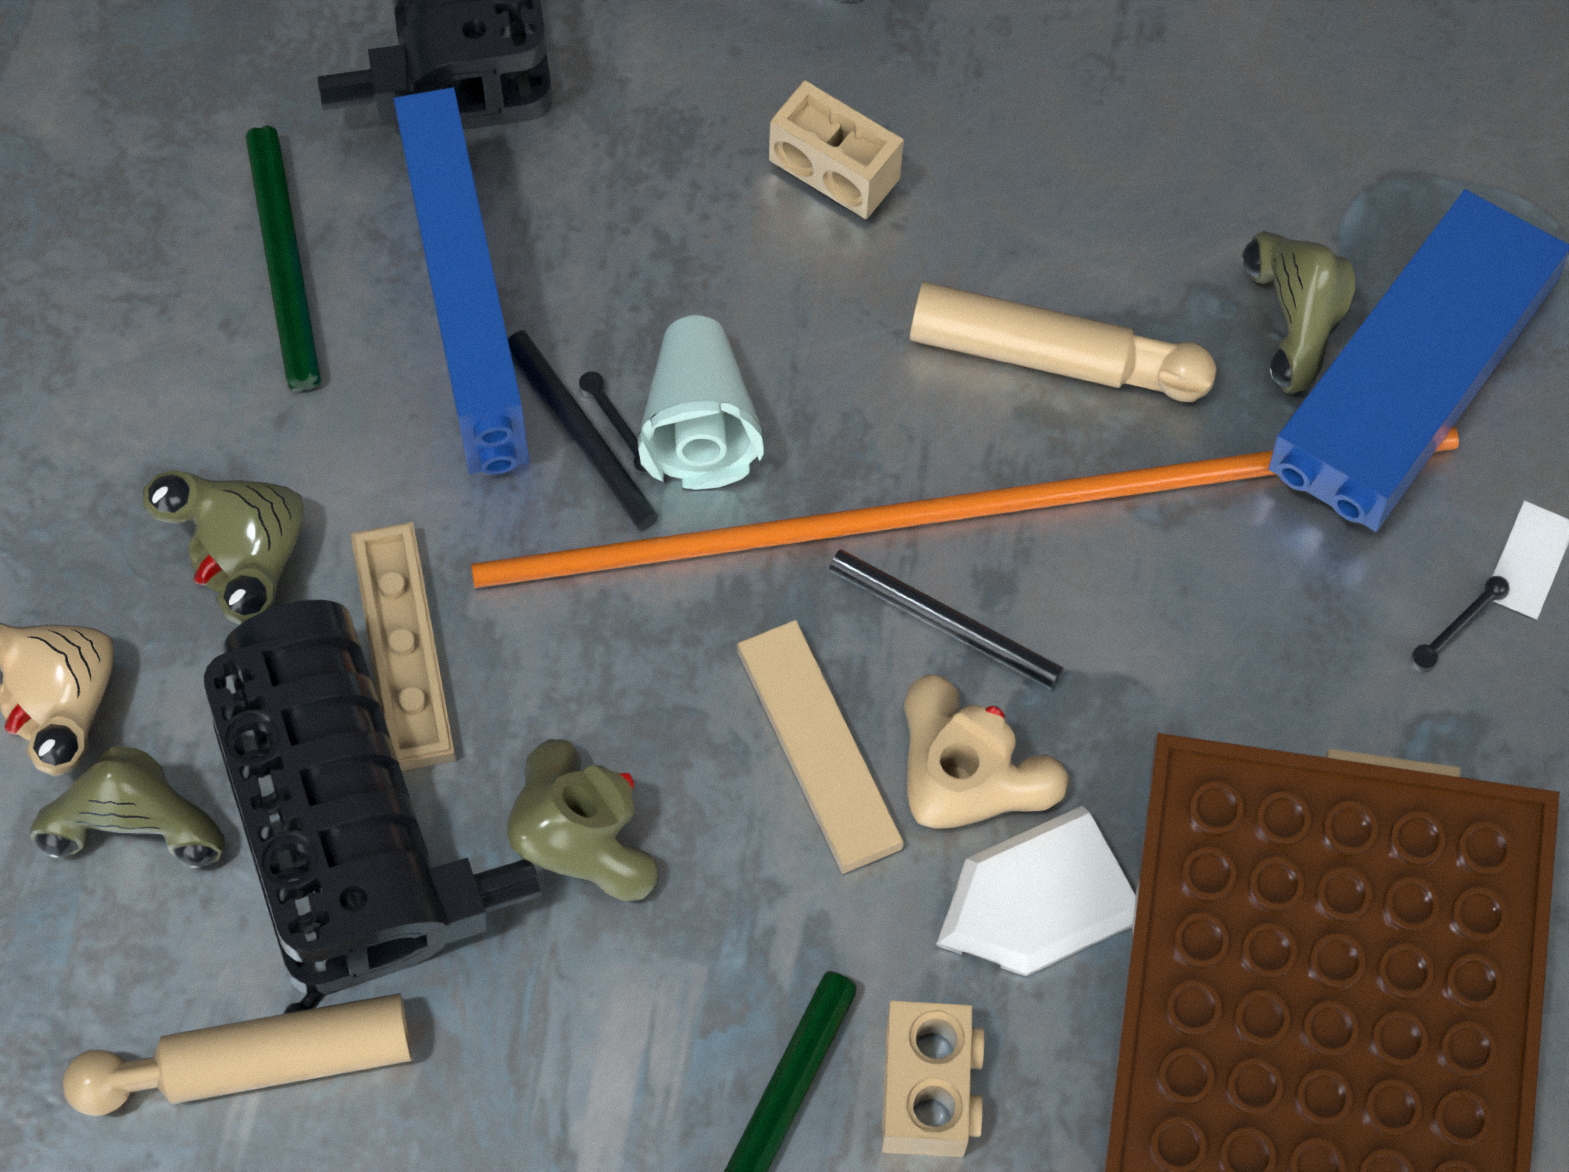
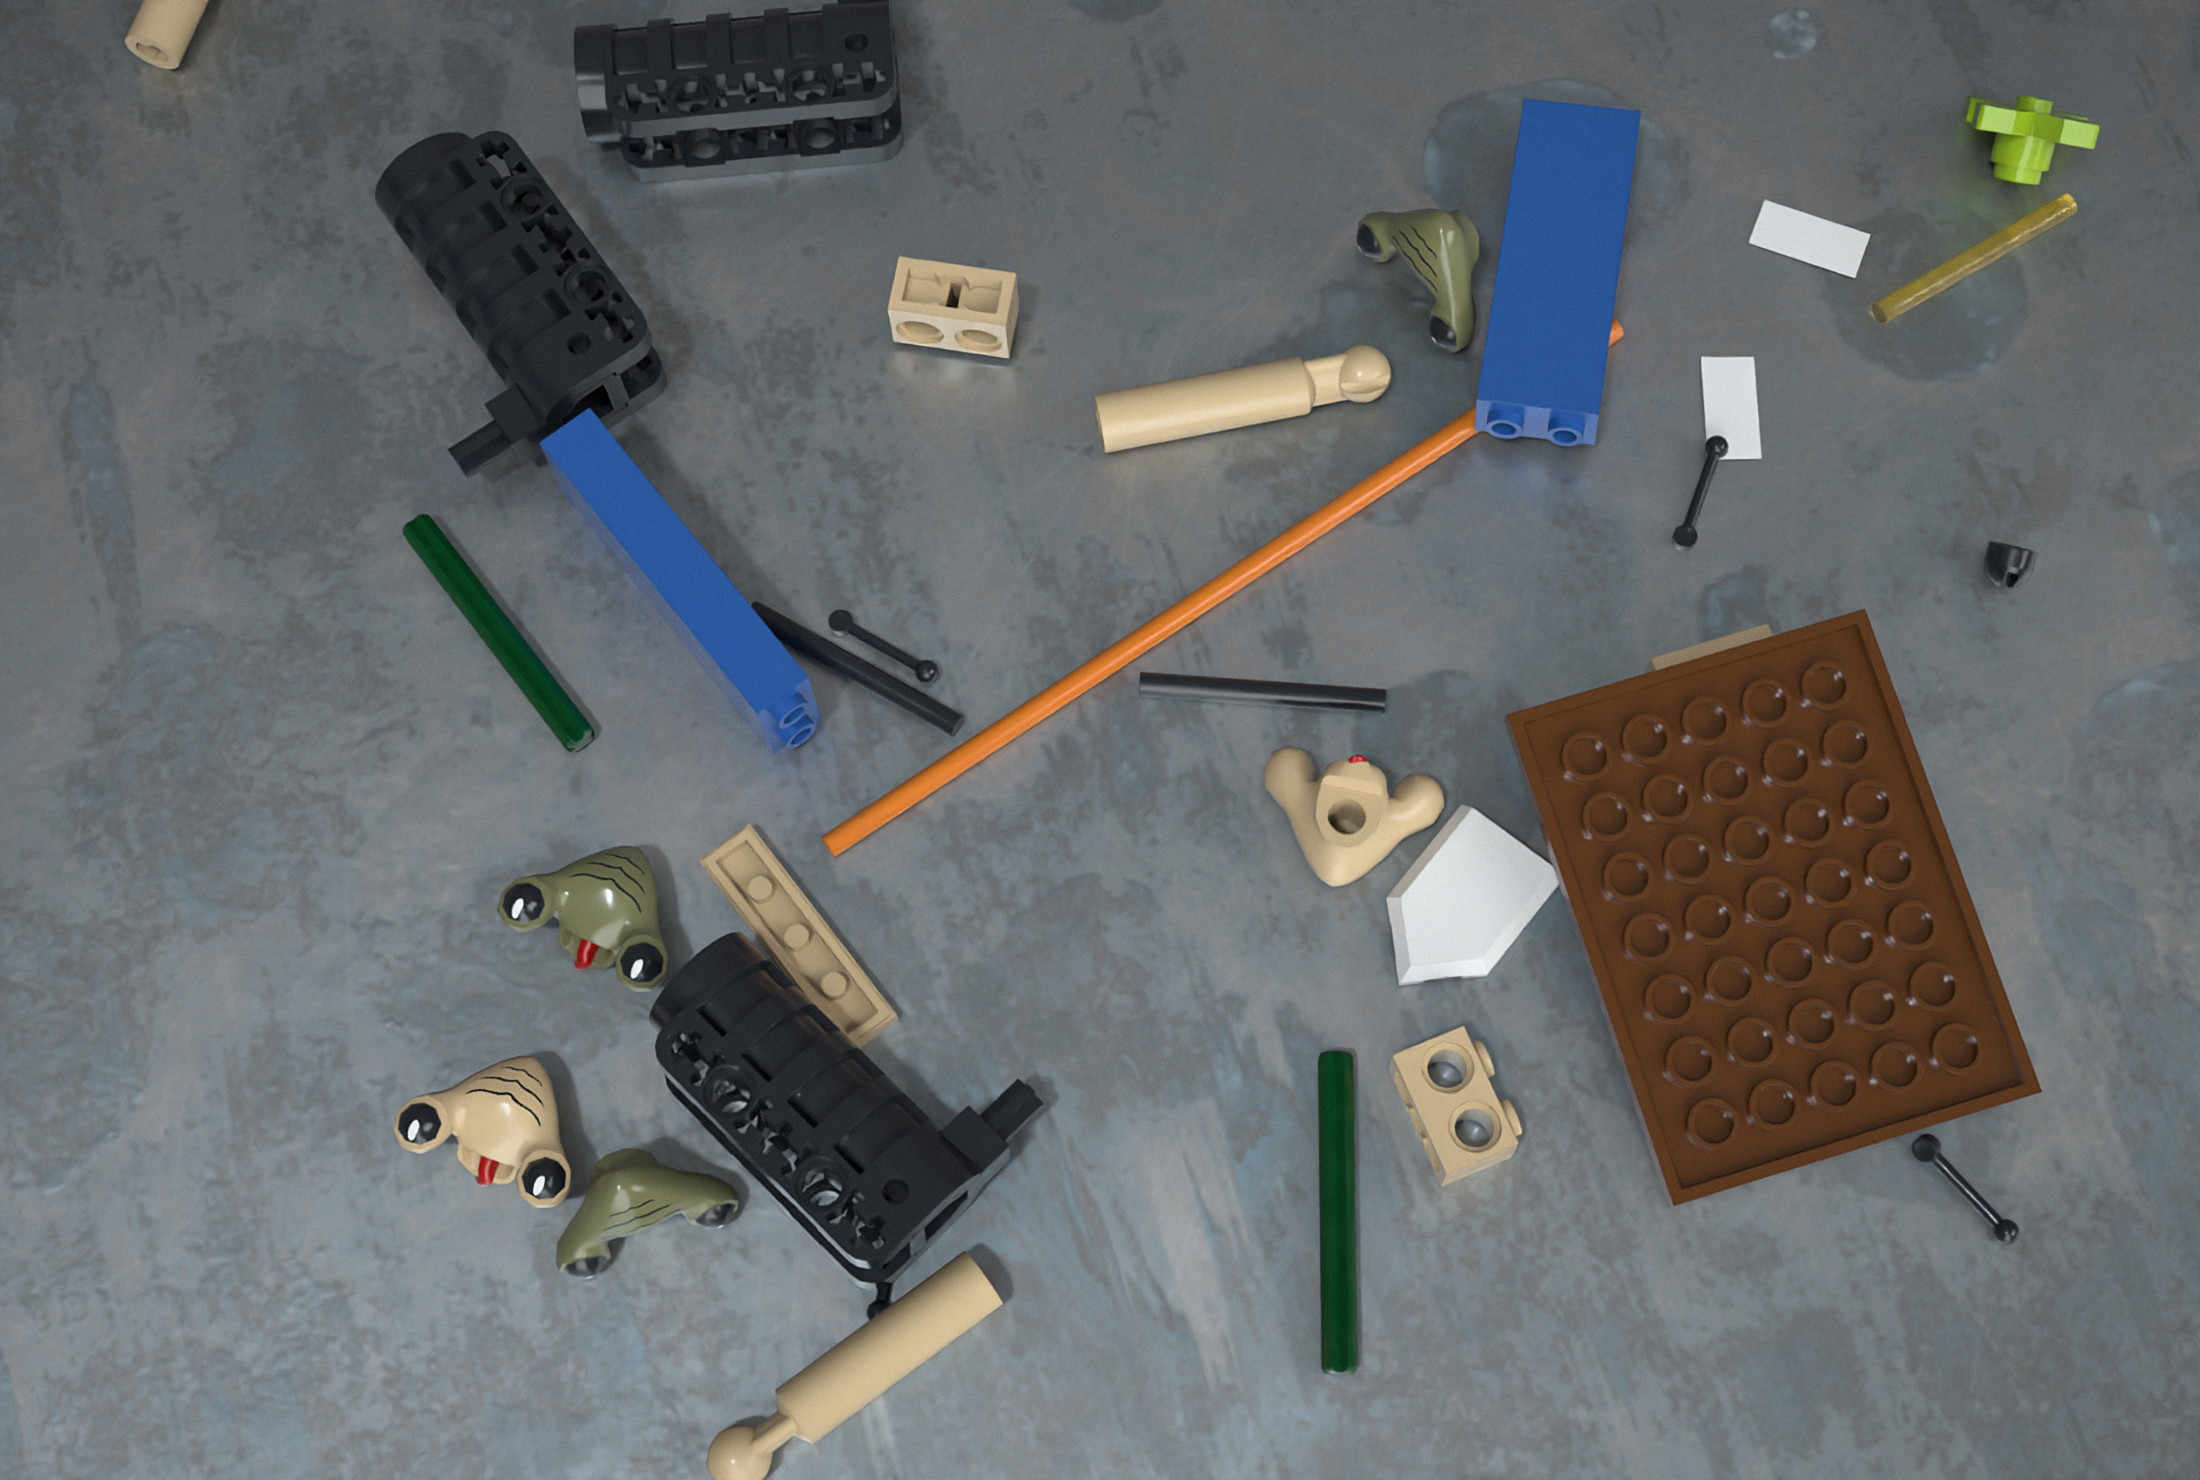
camera: 20 degrees left, 5 degrees up
olive head [507,739,659,901] -> none
light aqua cone [638,315,764,490] -> none
tan tile [737,620,903,874] -> none

